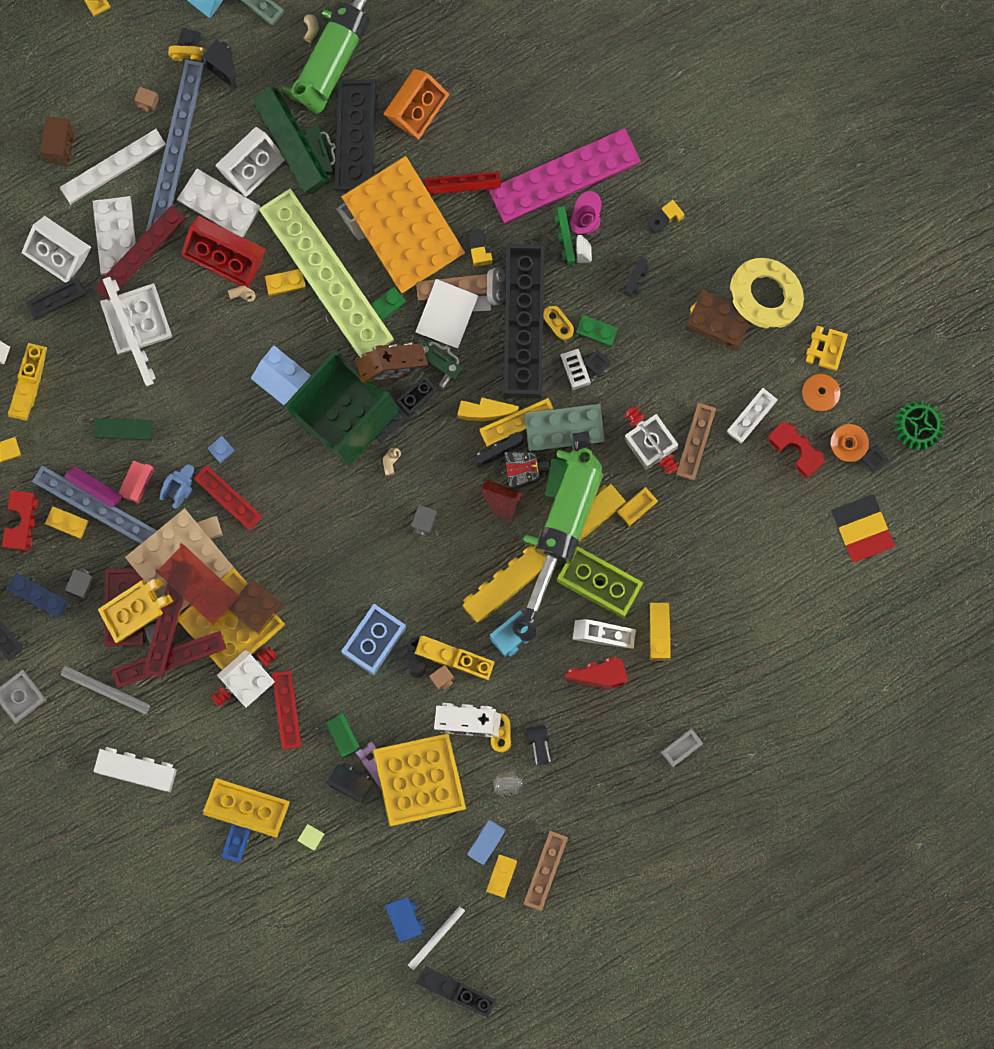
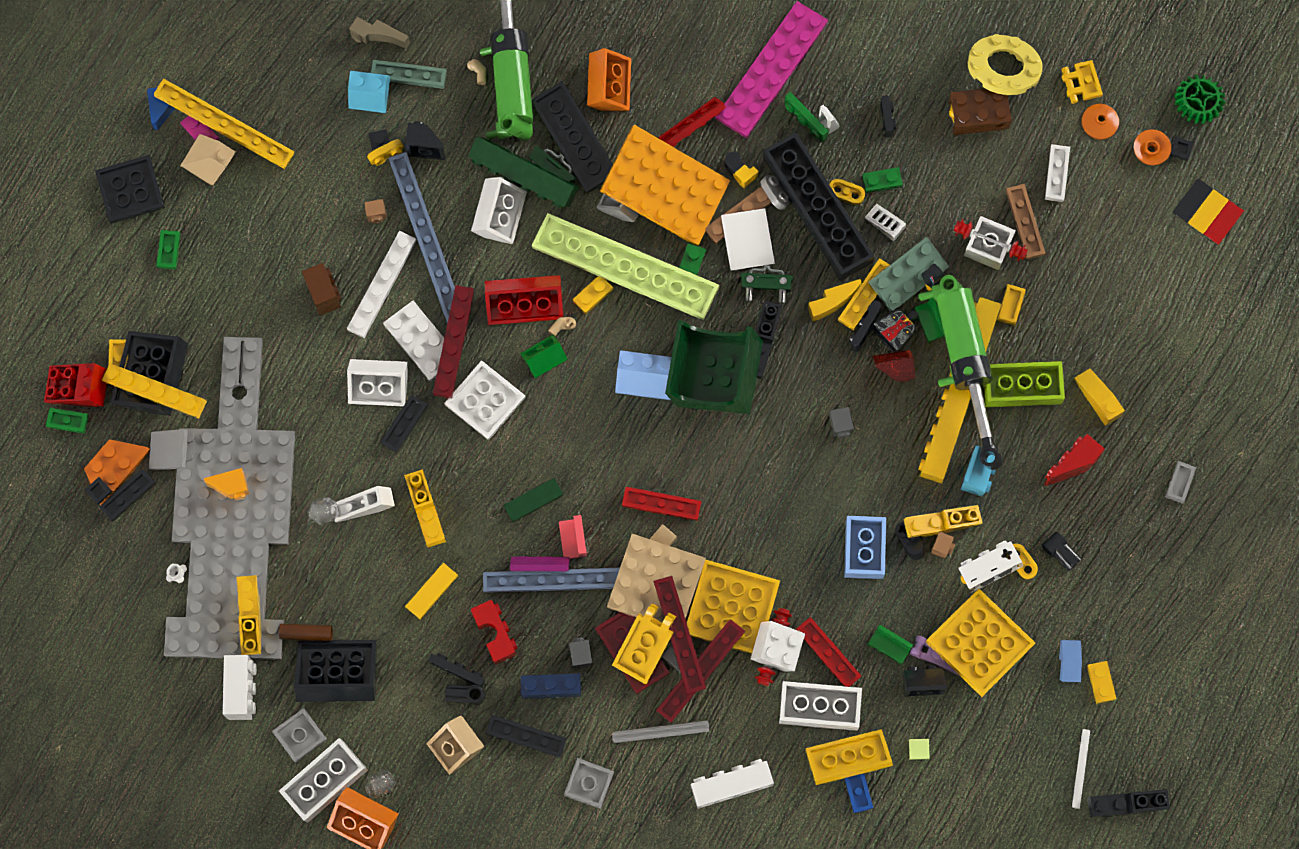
camera: 30 degrees left, 5 degrees down
yellow plate [45,506,88,539] -> none
white plate [103,277,156,387] -> none
clear red plate [155,543,240,625] -> none
medium blue hinge [159,464,194,509] -> none
white plate [177,169,261,237] -> none
medium blue plate [208,436,235,464] -> none
reddish brown brick [228,578,283,635] -> none
reddish brown piece [356,342,428,383] -> none
tan arm [383,448,401,476] -> none
blue slope [385,897,424,943] -> none
white sticker [473,296,491,311] -> none
clear head [493,770,523,797] -> none
medium nougat plate [523,831,568,911] -> none
dark pink piece [570,191,602,235] -> none
white slope [573,619,636,649] -> none
black plate [584,350,611,377] -> none
leg [649,200,685,234] -> none
red arch [767,421,825,479] -> none
none -> green panel [520,334,567,378]
none -> white brick [779,681,862,731]

